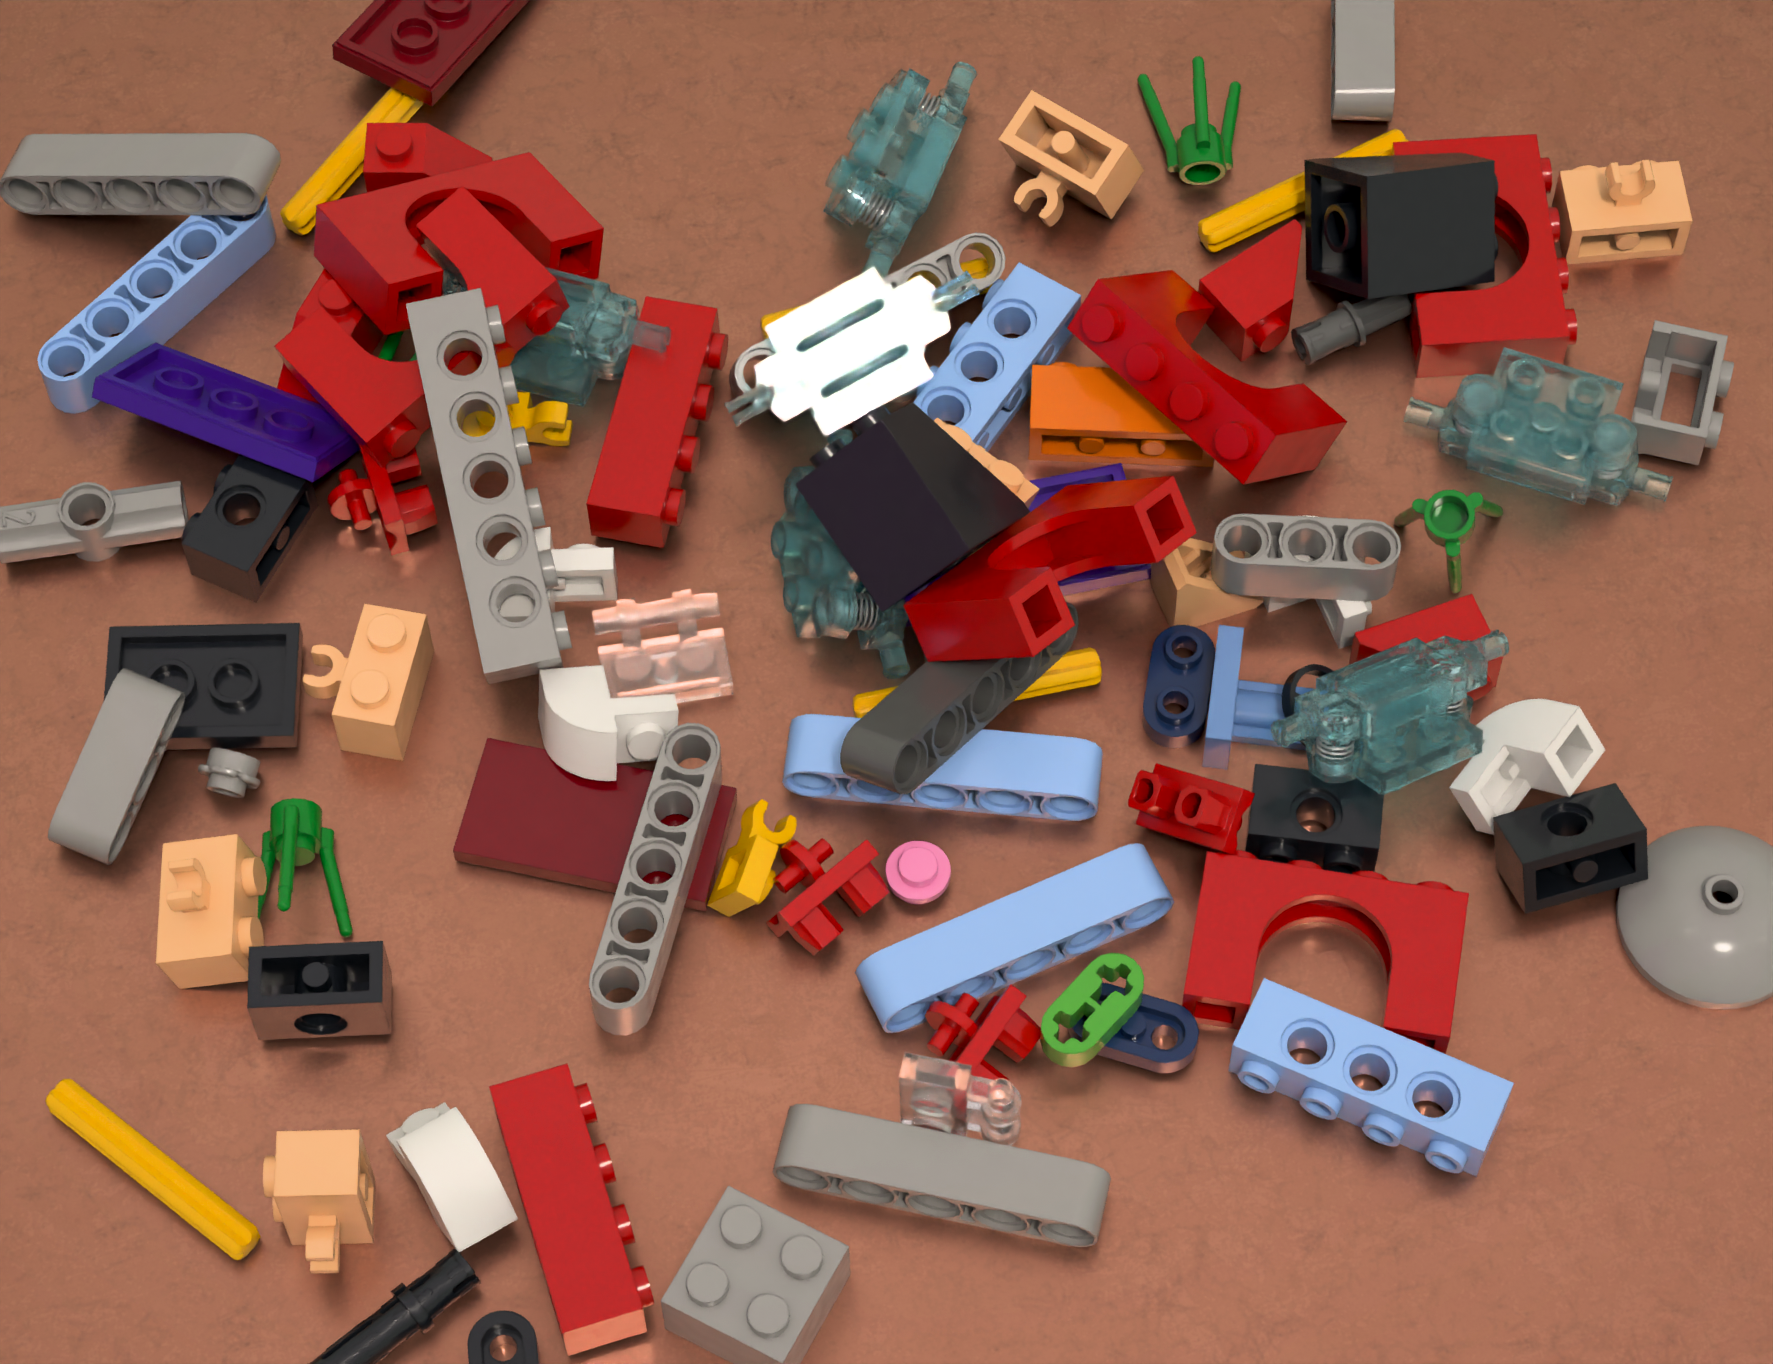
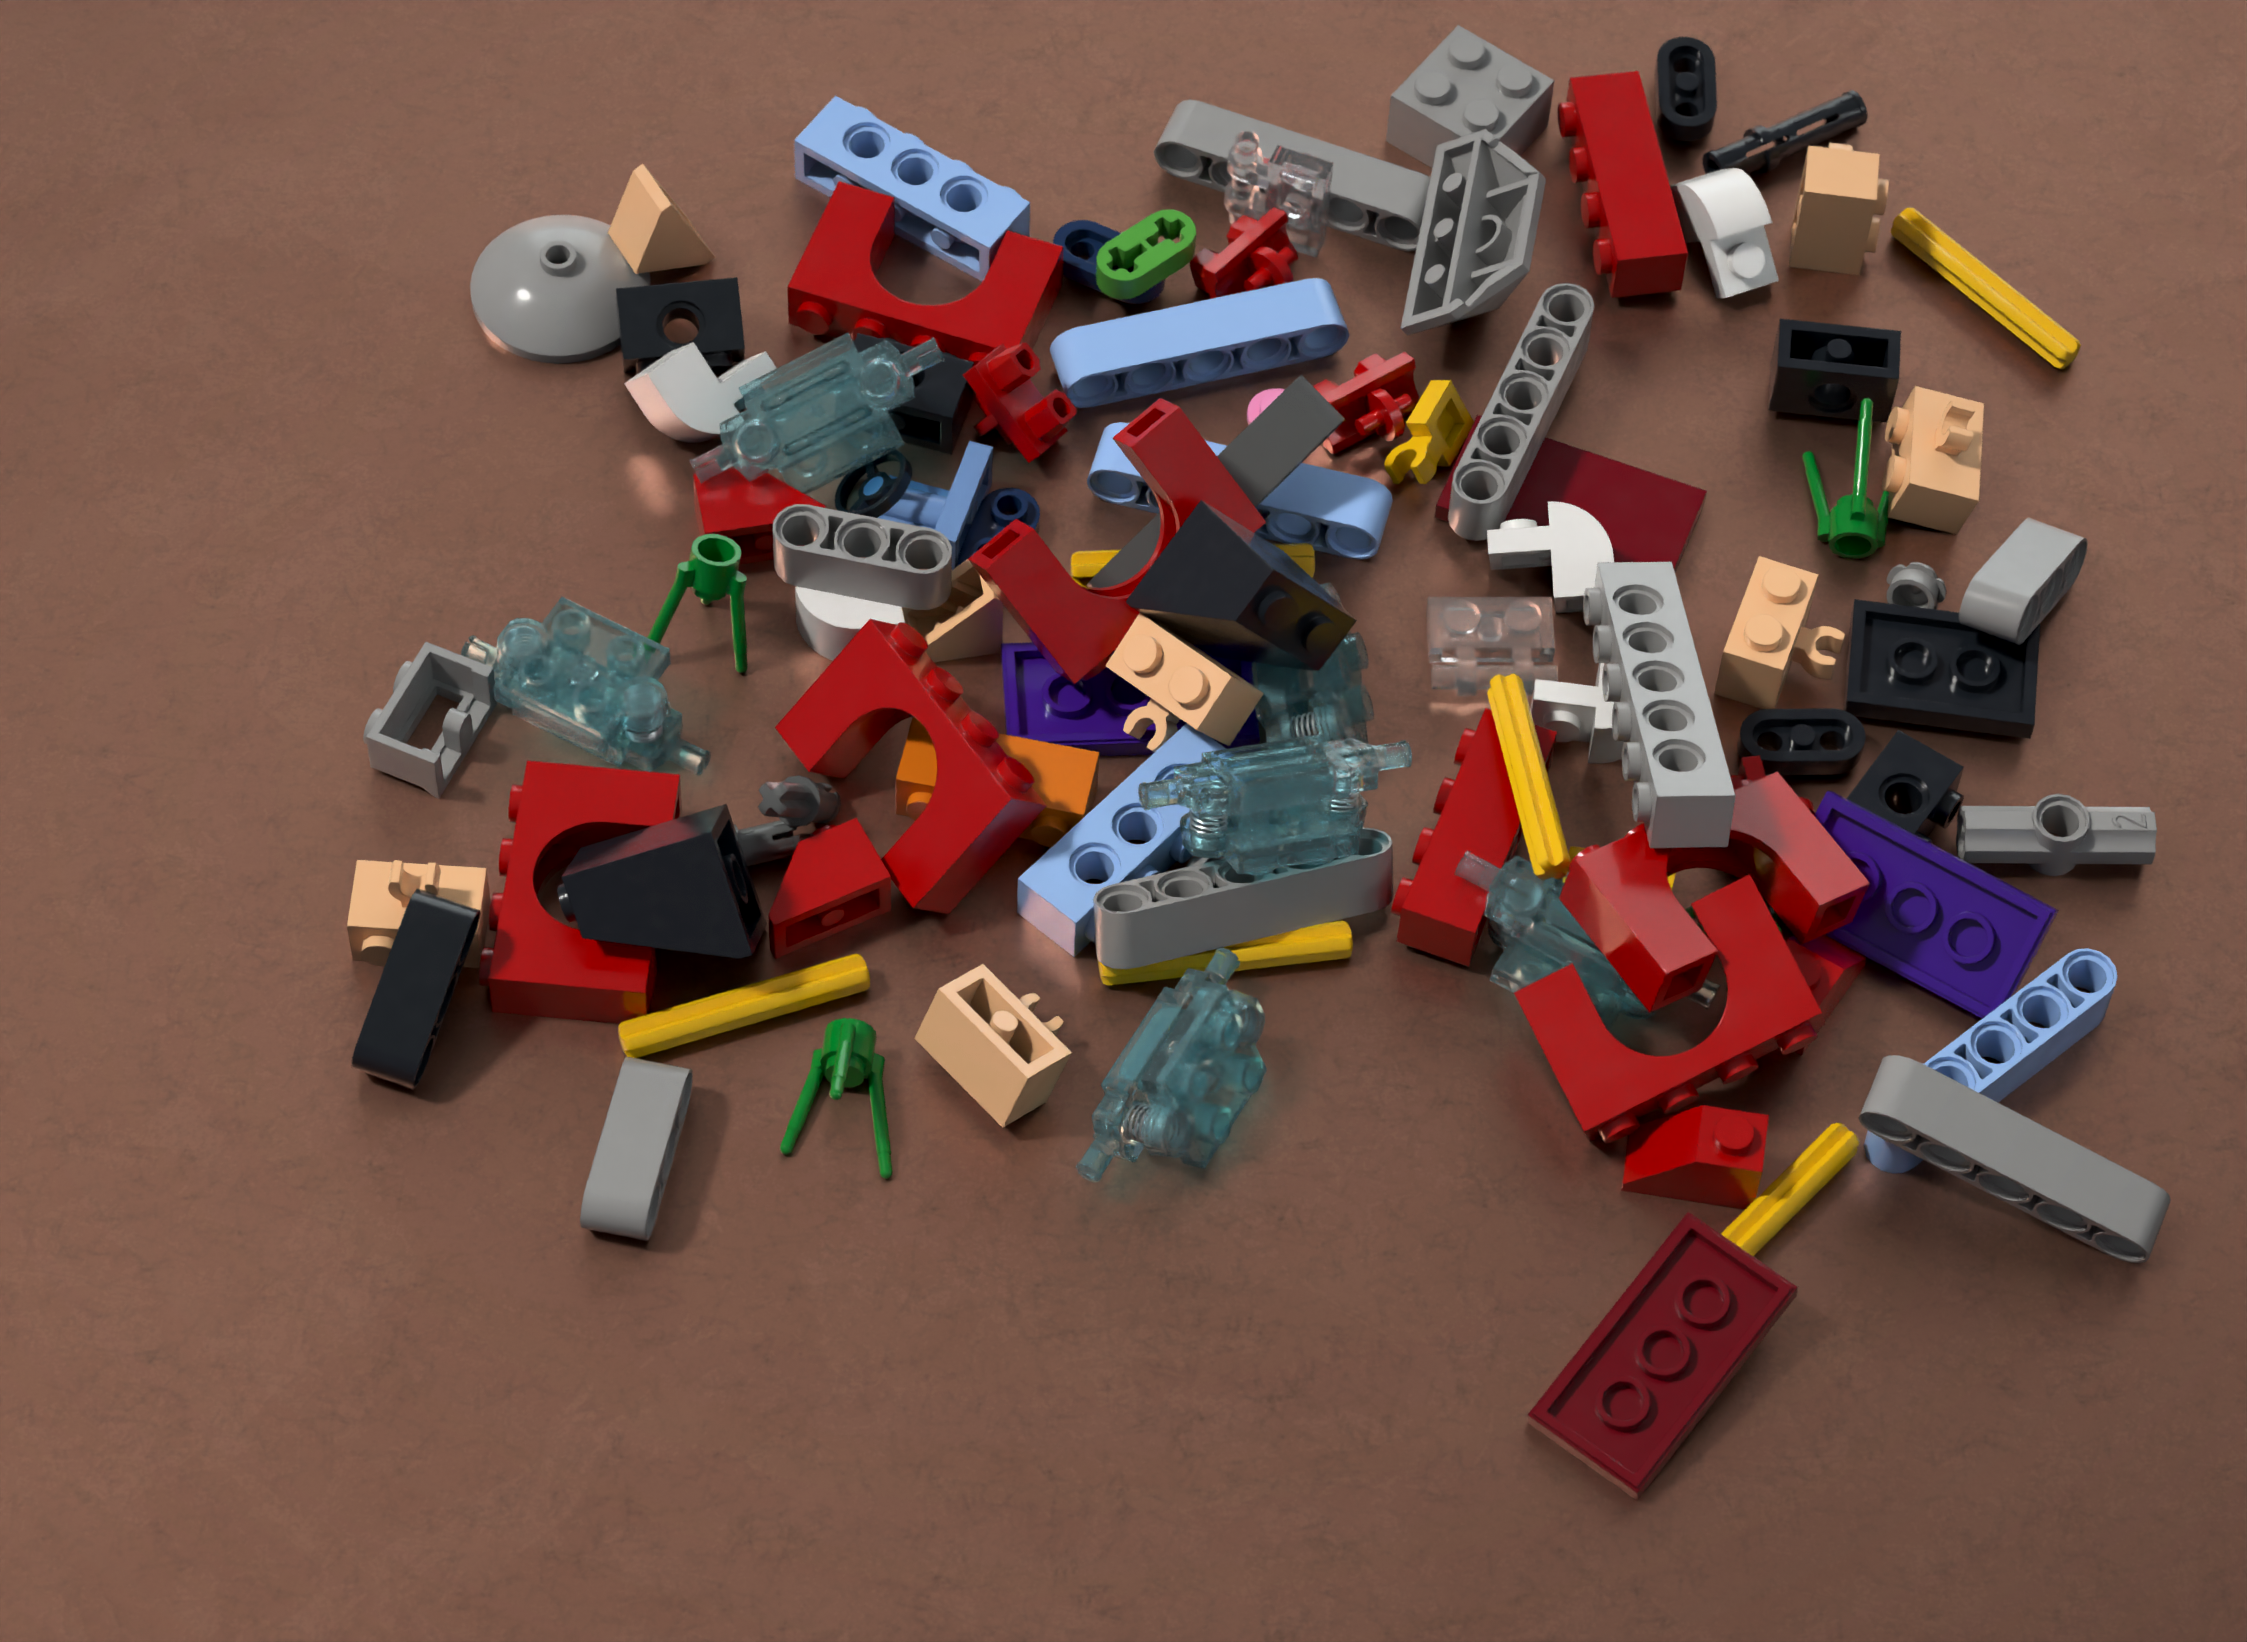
camera: 175 degrees left, 5 degrees down
none -> black beam [351,888,480,1090]
none -> light nougat slope [608,164,715,274]
none -> dark grey axle [758,775,841,827]
none -> light grey wedge [1401,129,1546,335]
none -> yellow axle [1487,673,1571,880]
none -> black plate [1737,708,1866,775]

